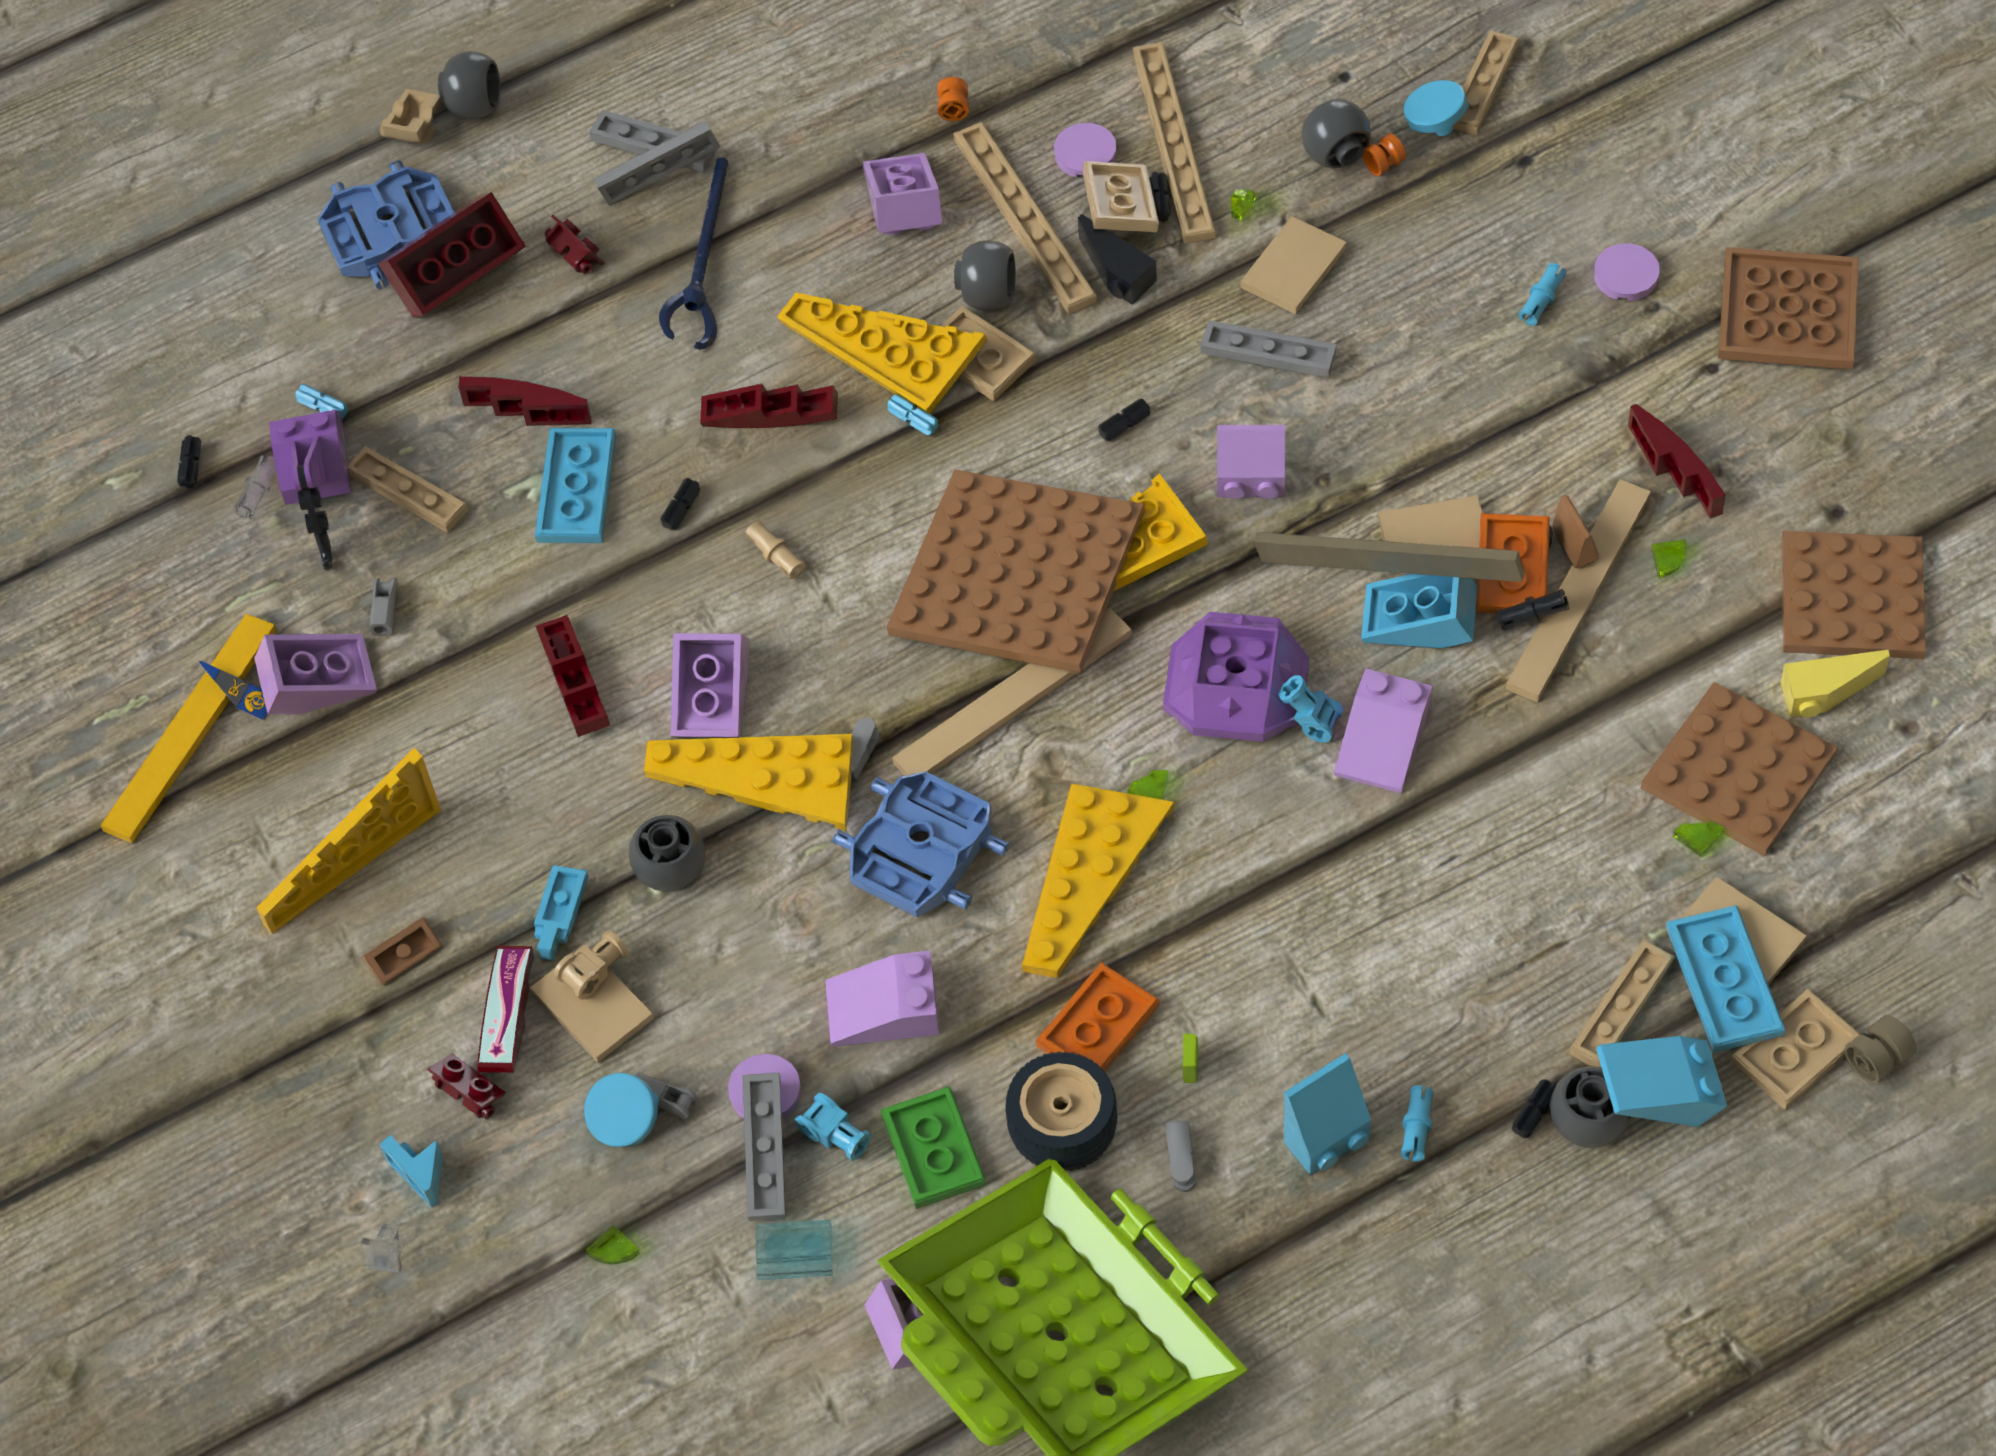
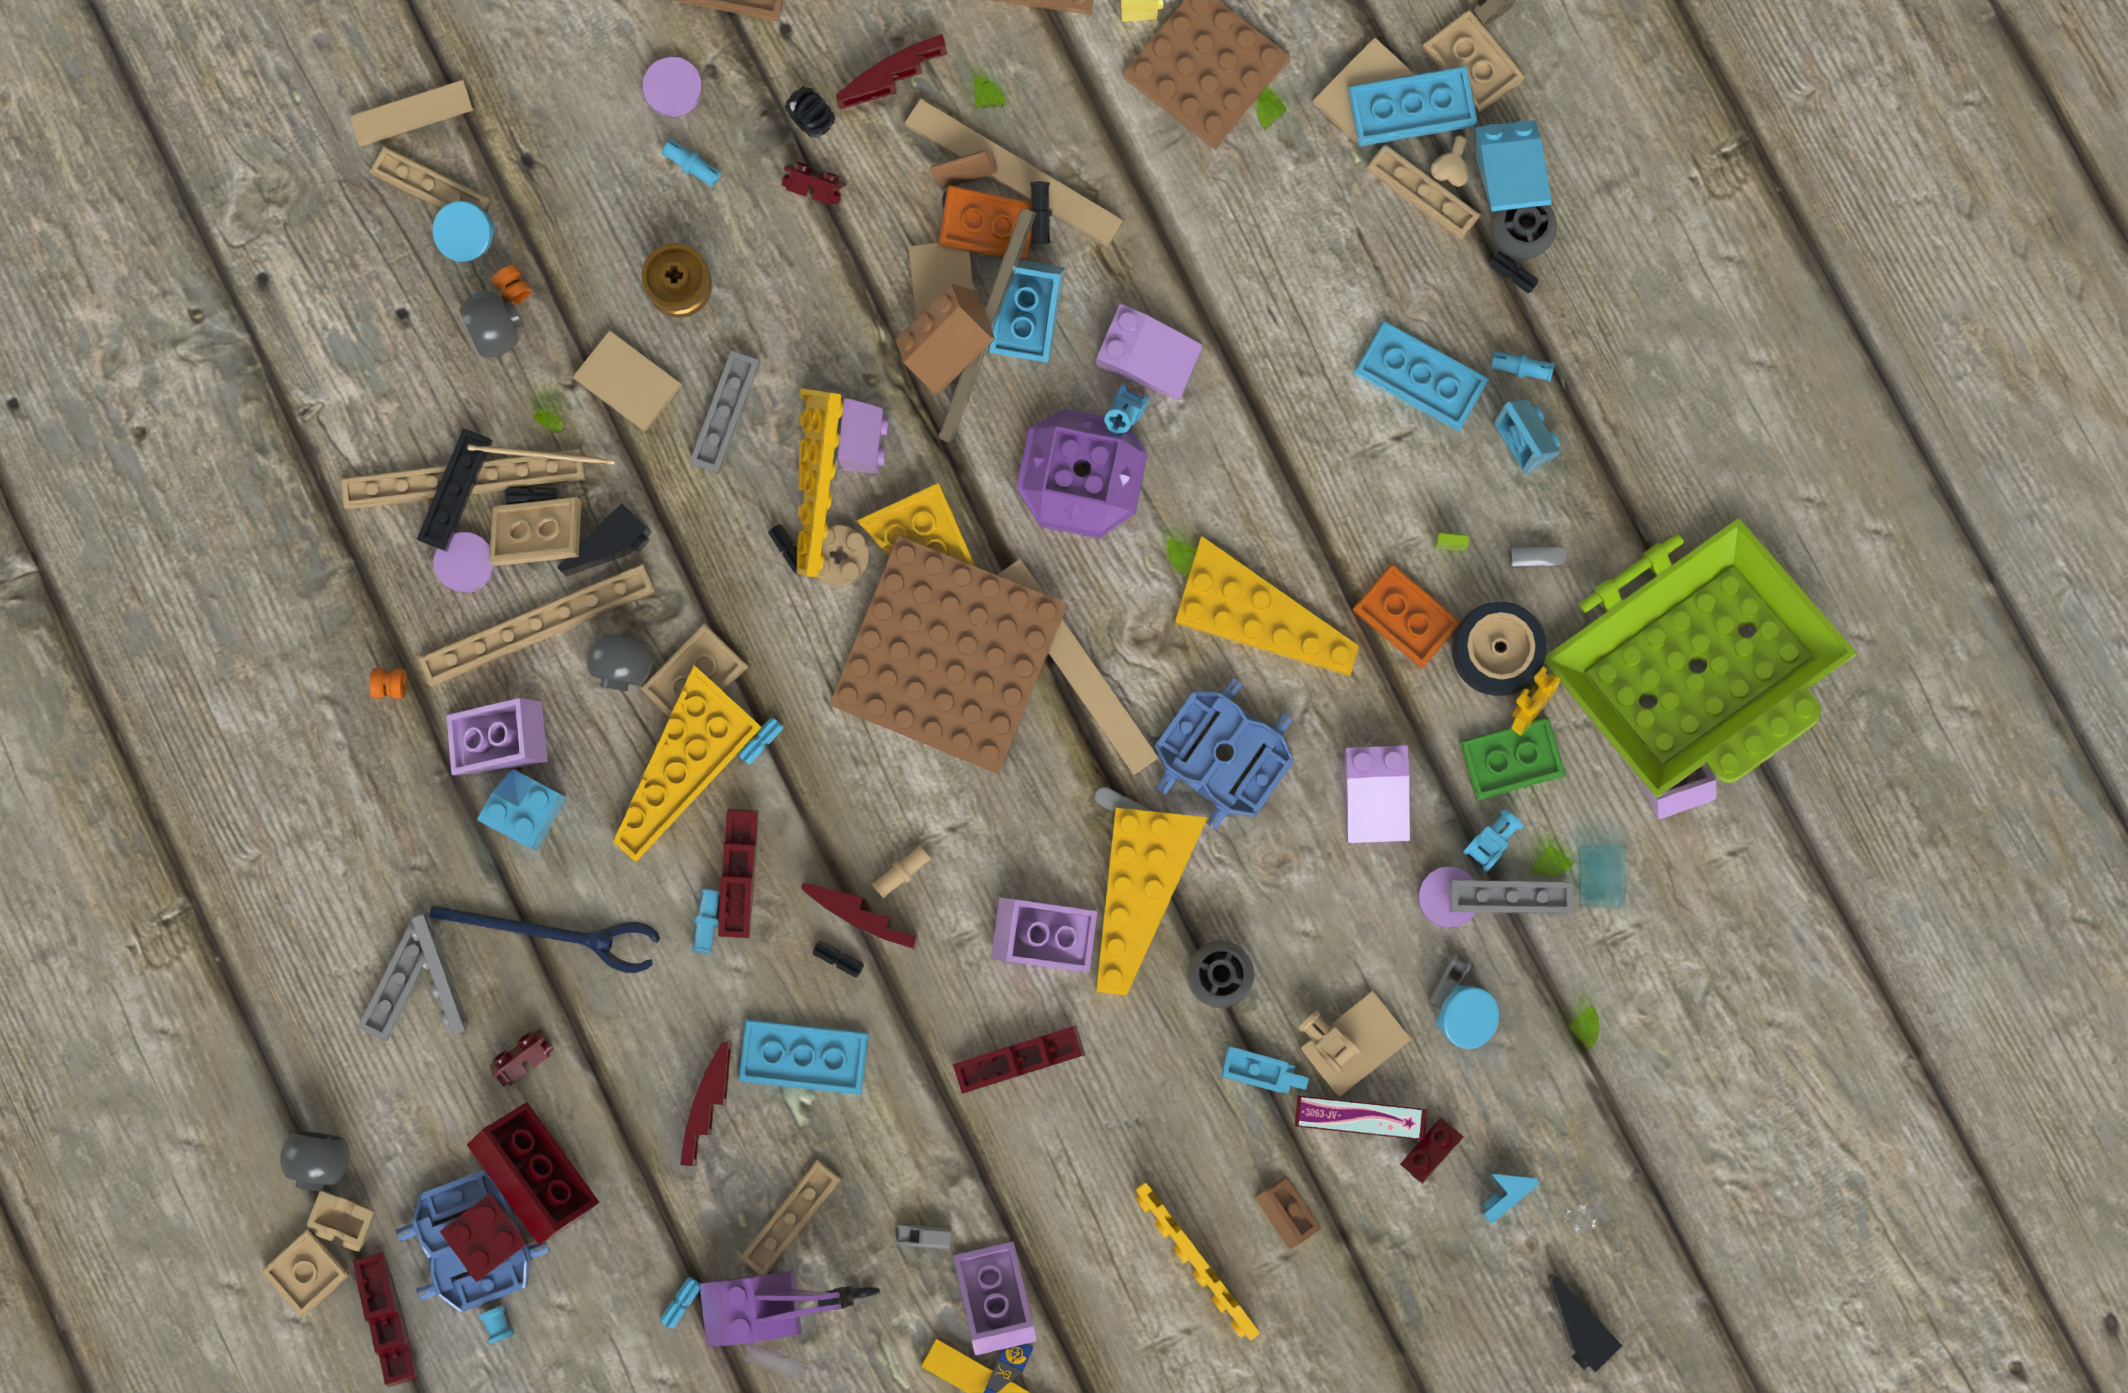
camera: 85 degrees left, 25 degrees up
none -> tan plate [260,1228,351,1318]
none -> tan tile [349,80,474,147]
none -> dark red slope [353,1252,418,1387]
none -> black tile [416,428,493,552]
none -> dark red plate [439,1193,529,1282]
none -> tan piece [468,444,615,465]
none -> medium azure slope [477,769,567,851]
none -> medium azure bush [478,1305,515,1345]
none -> pearl gold wheel [641,243,713,318]
none -> medium azure pin [691,889,720,954]
none -> dark red hinge [781,162,847,206]
none -> black gear [785,86,835,139]
none -> yellow wing [797,388,843,577]
none -> dark red slope [801,883,918,950]
none -> tan plate [818,525,870,587]
none -> medium nougat slope [895,283,995,394]
none -> medium azure tile [1354,320,1489,432]
none -> tan rock [1430,136,1469,187]
none -> yellow plate [1511,667,1561,736]
none -> clear neon green tile [1530,845,1574,876]
none -> black slope [1548,1274,1622,1372]

